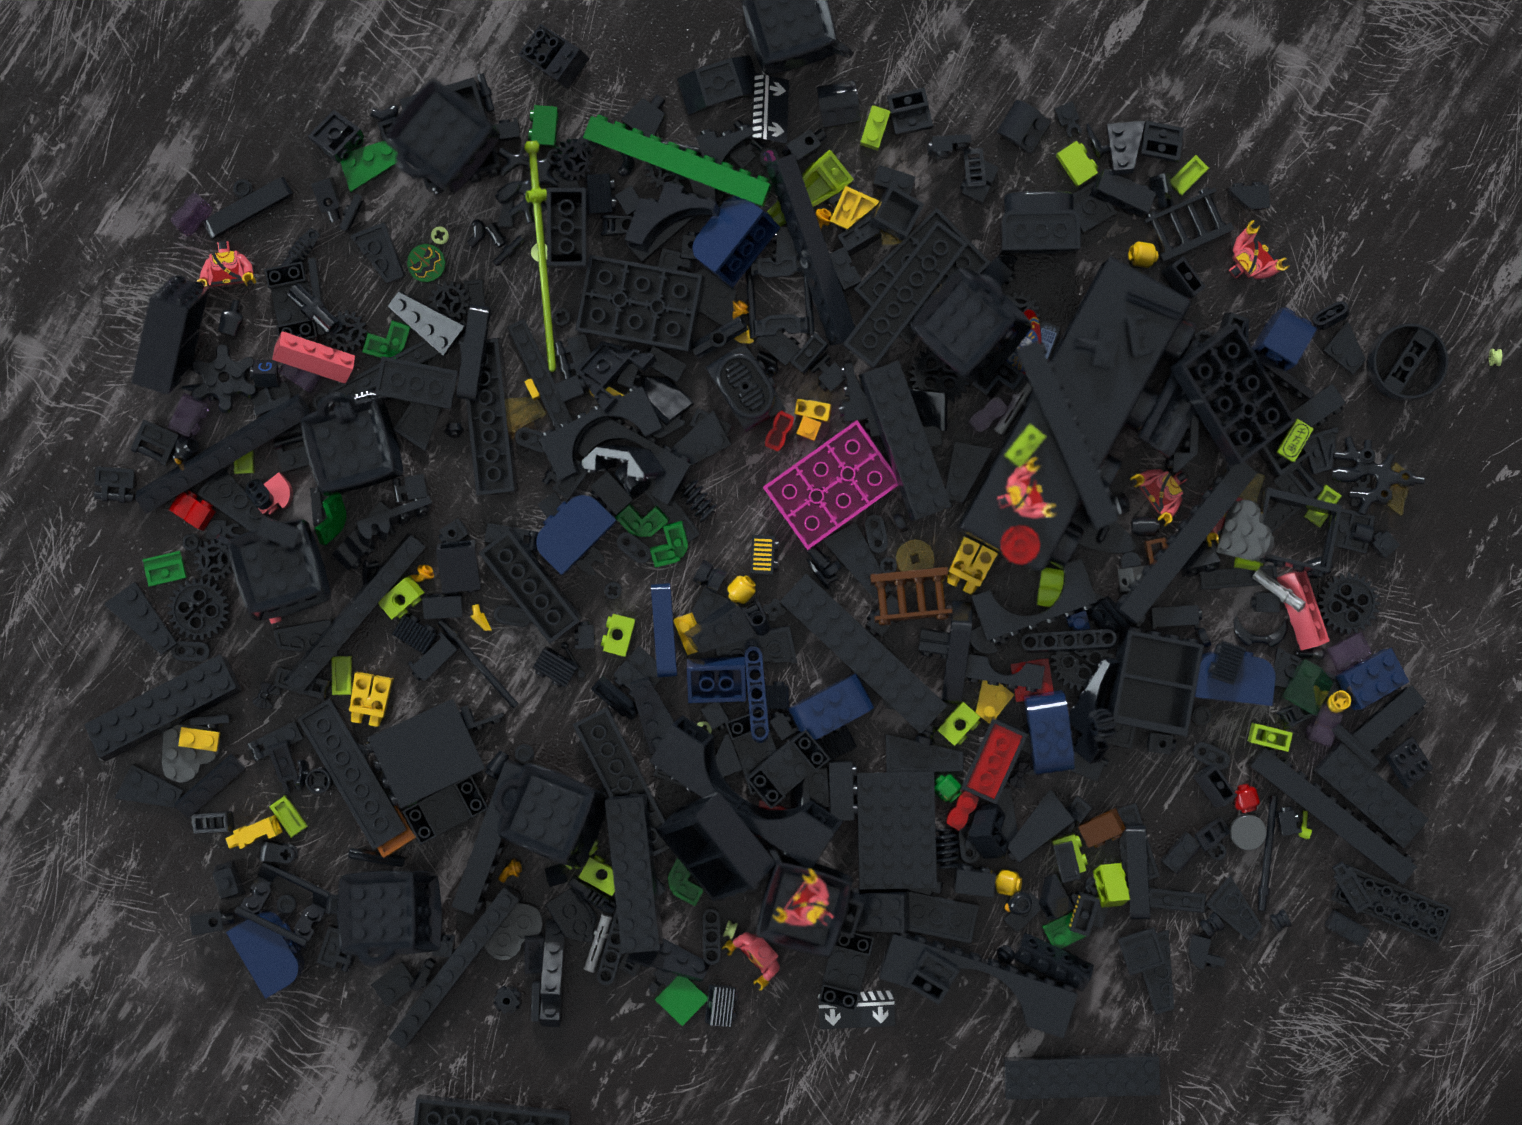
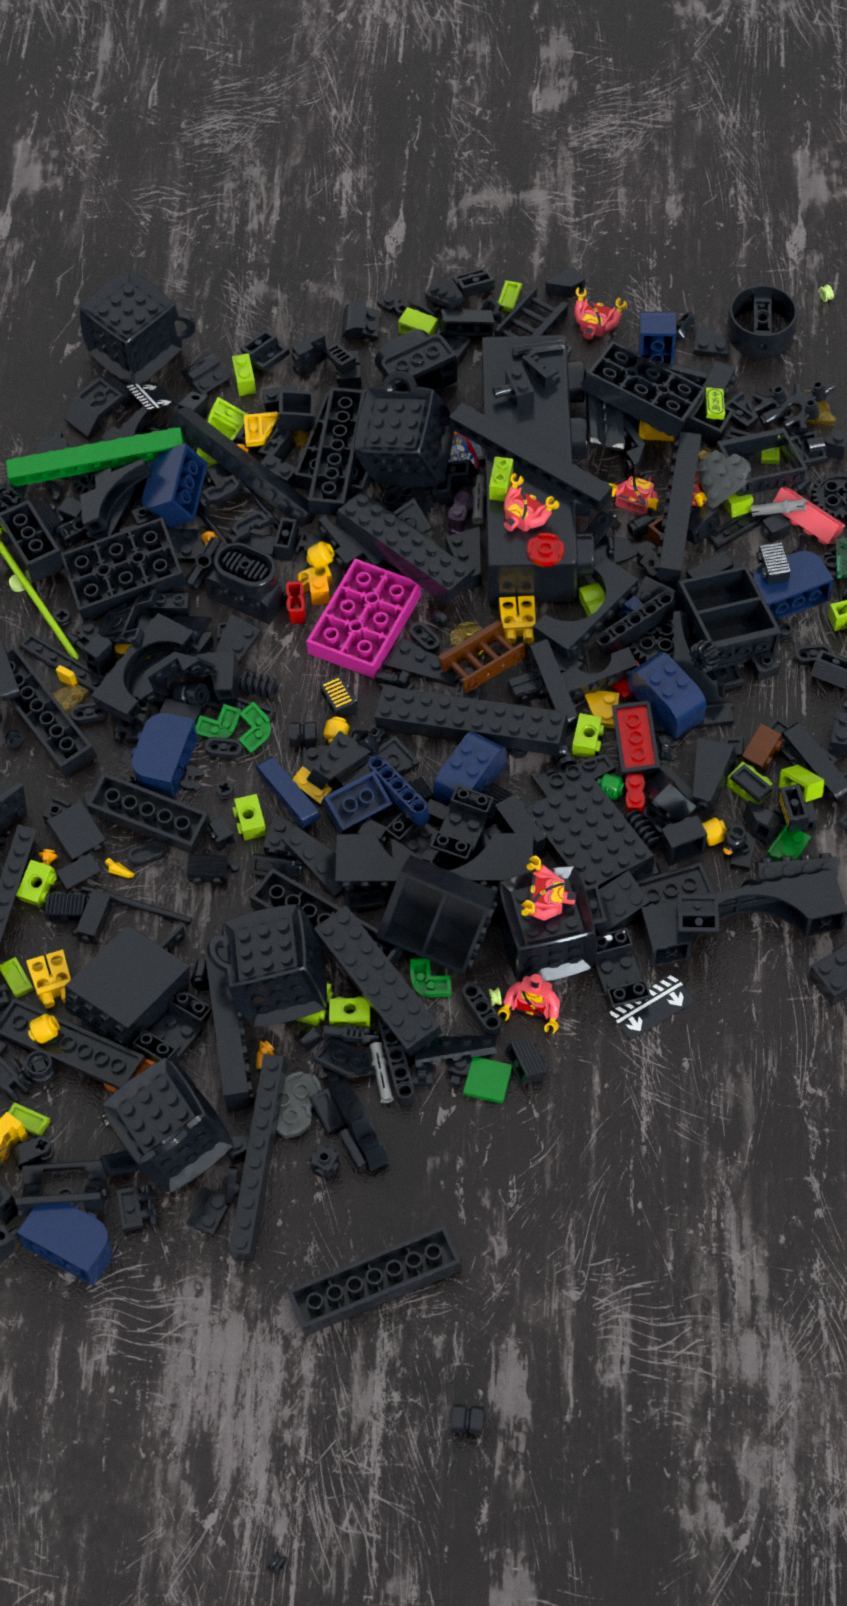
camera: 25 degrees left, 30 degrees down
none -> yellow head [28,1014,60,1044]
none -> yellow head [306,542,334,568]

